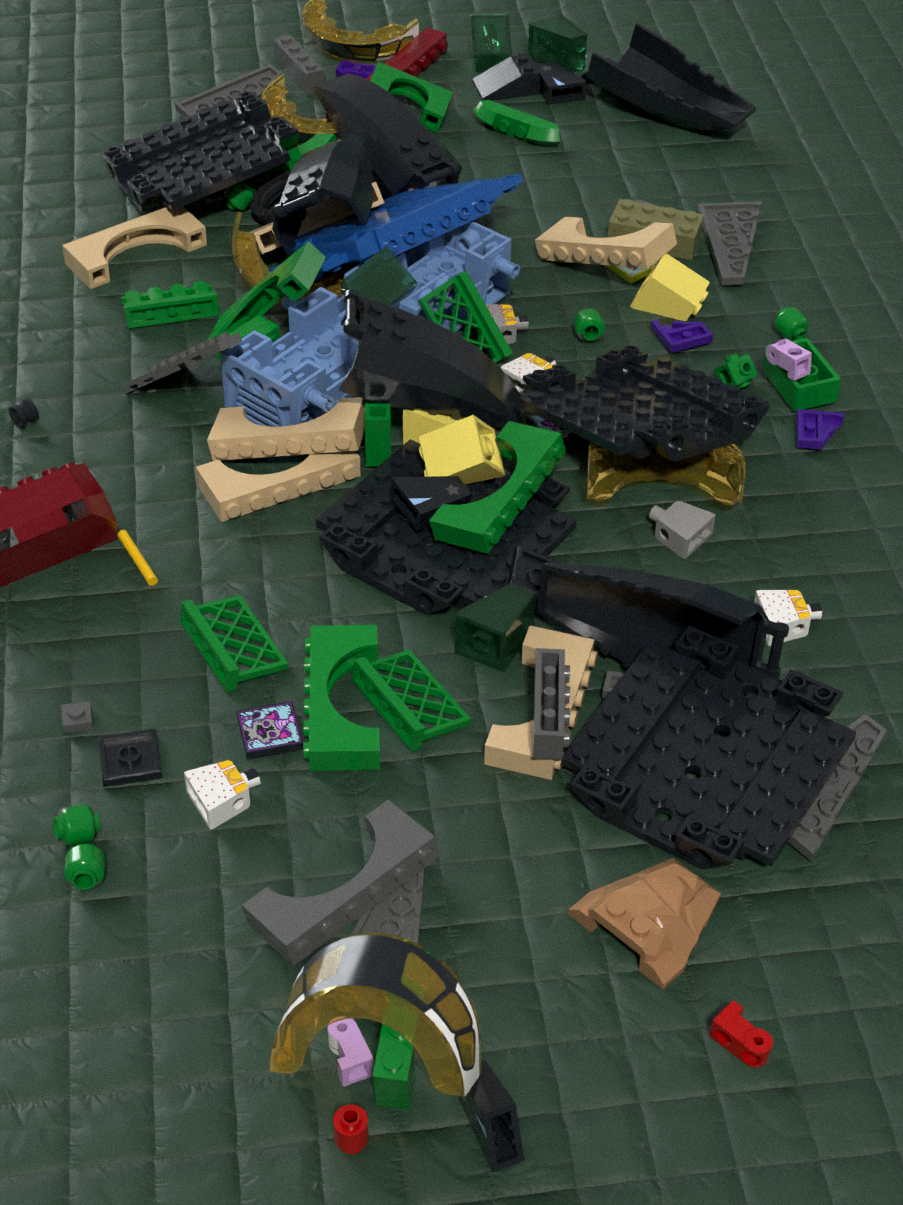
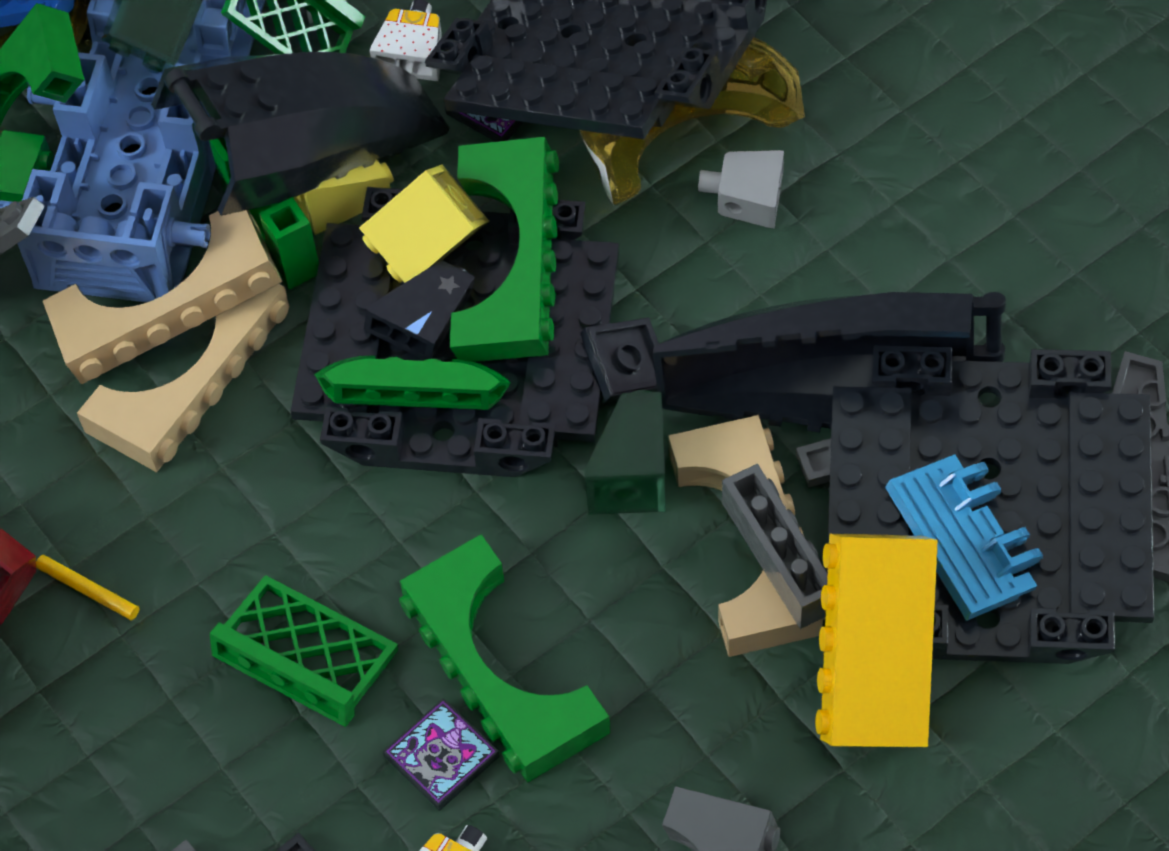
camera: 25 degrees left, 15 degrees up
green fence [351,649,471,752] -> none
medium nougat wedge [568,858,721,989] -> none
white torso [754,590,822,646] -> none
none -> green brick [314,356,511,410]
none -> yellow brick [815,533,938,747]
none -> dark azure hinge [885,455,1043,621]

